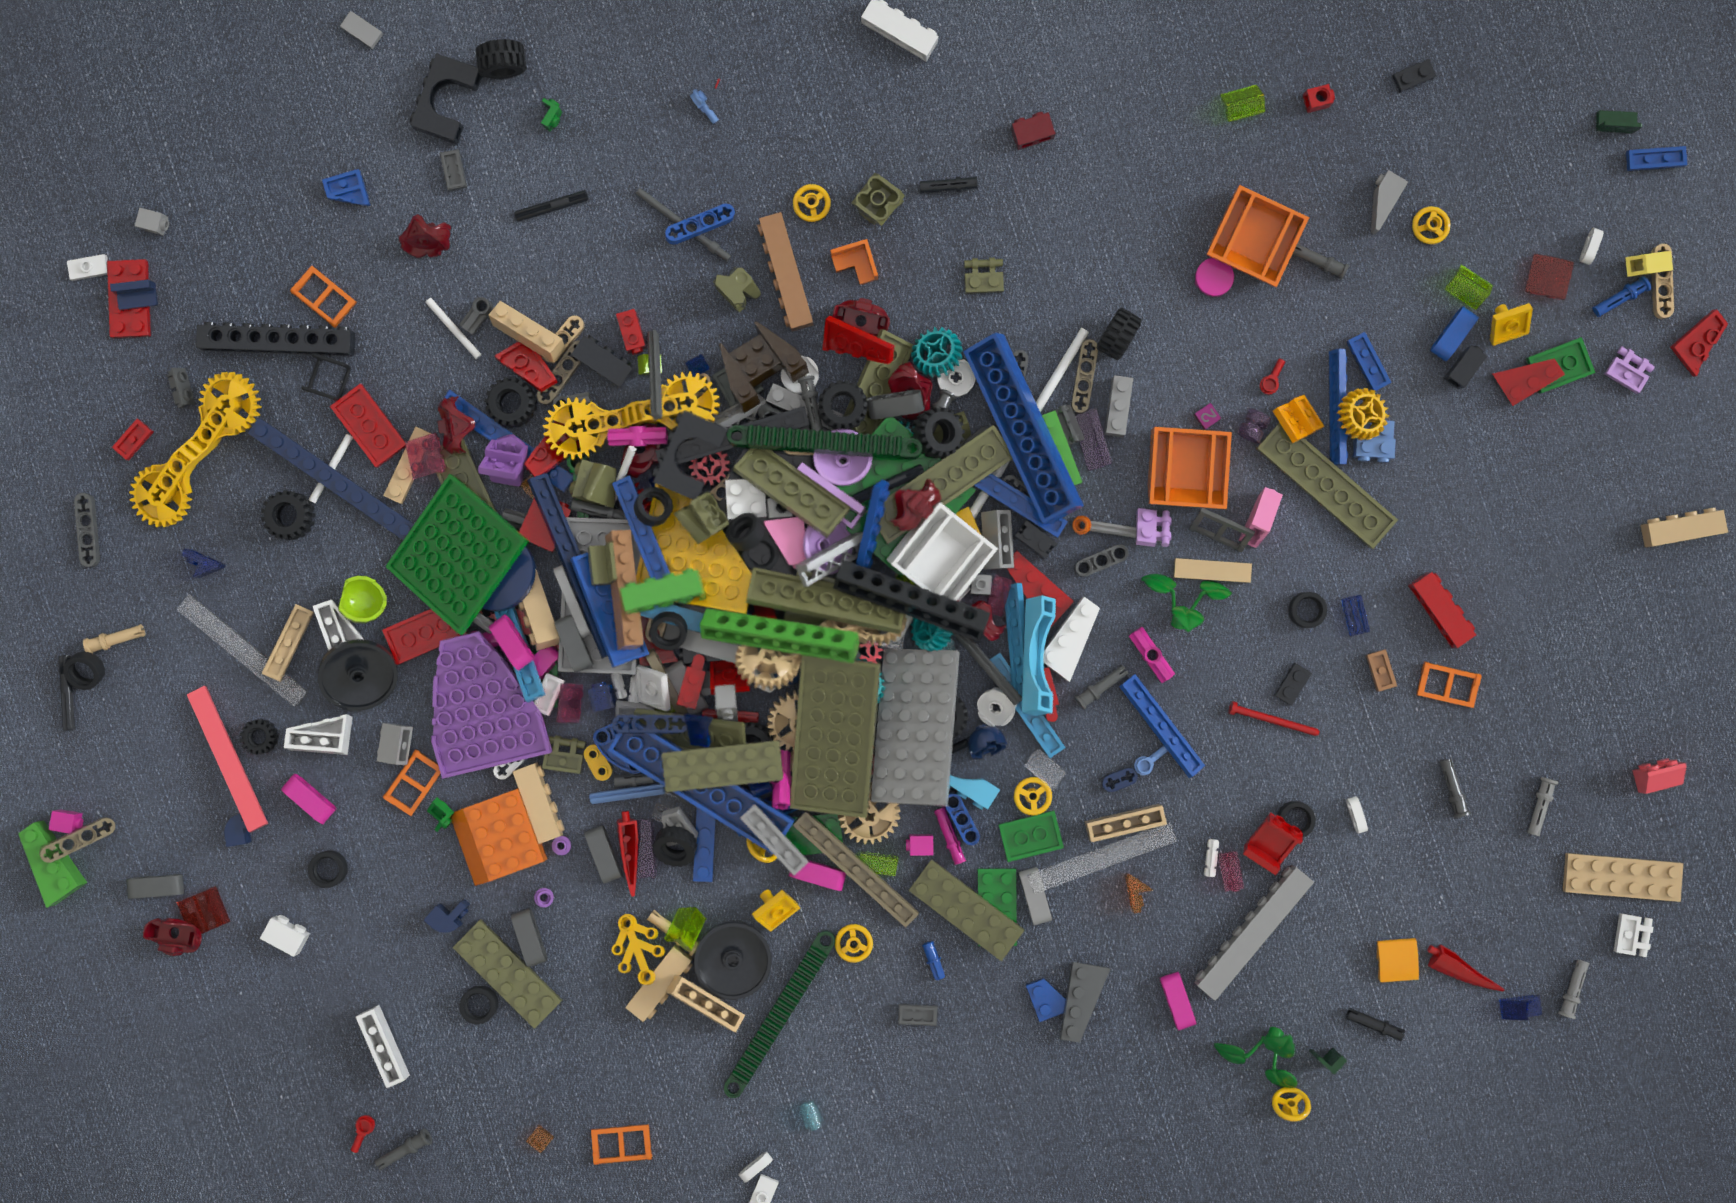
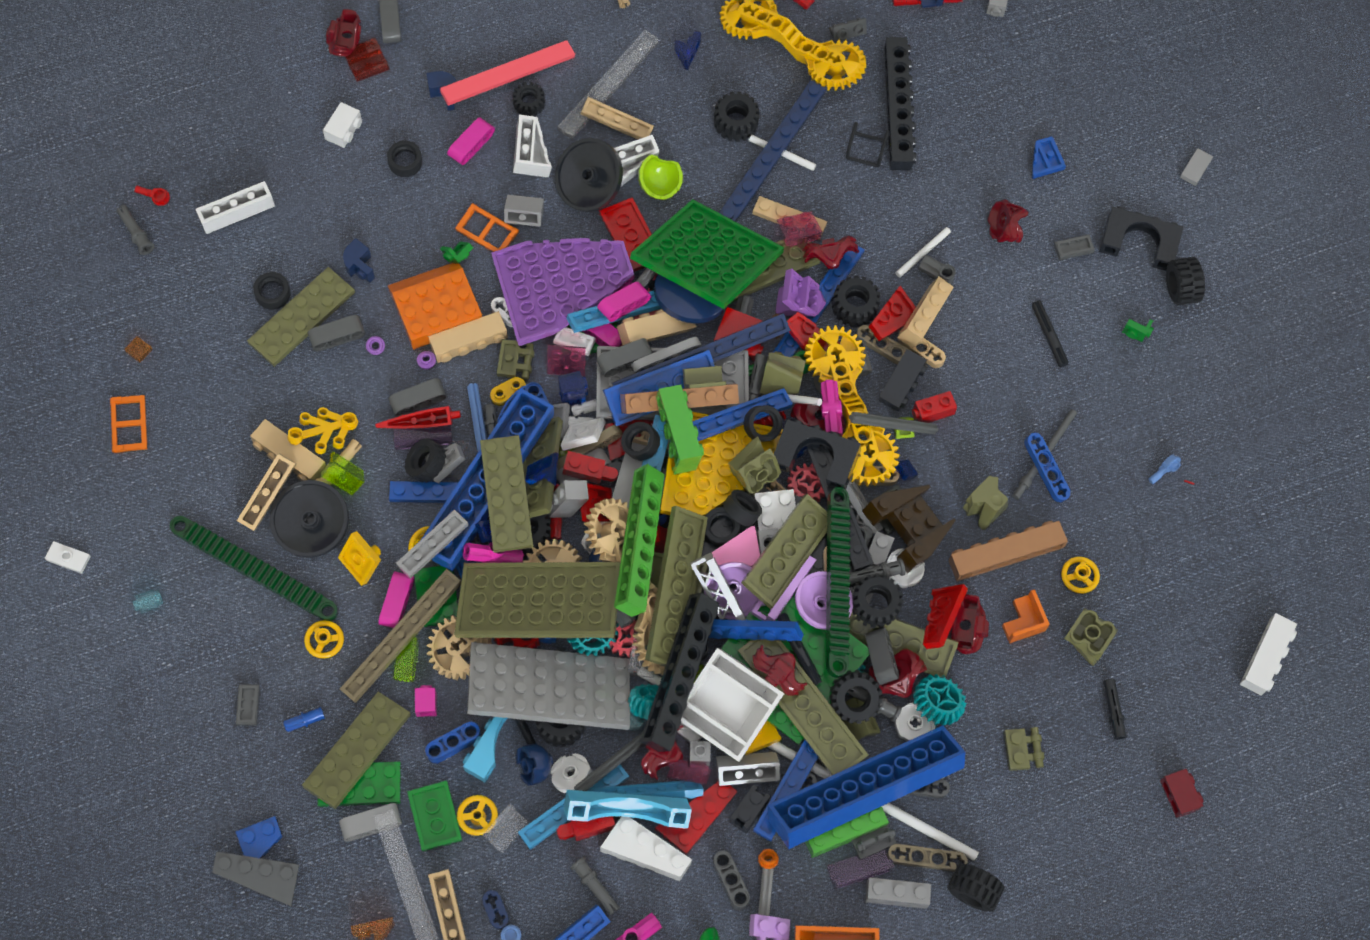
camera: 80 degrees right, 20 degrees down
orange window [290,265,357,328] -> none
red plate [330,383,407,468] -> none
dark blue beam [612,715,689,734] -> none
white beam [738,1151,773,1183] -> none
dark pink pin [934,807,966,865] -> none

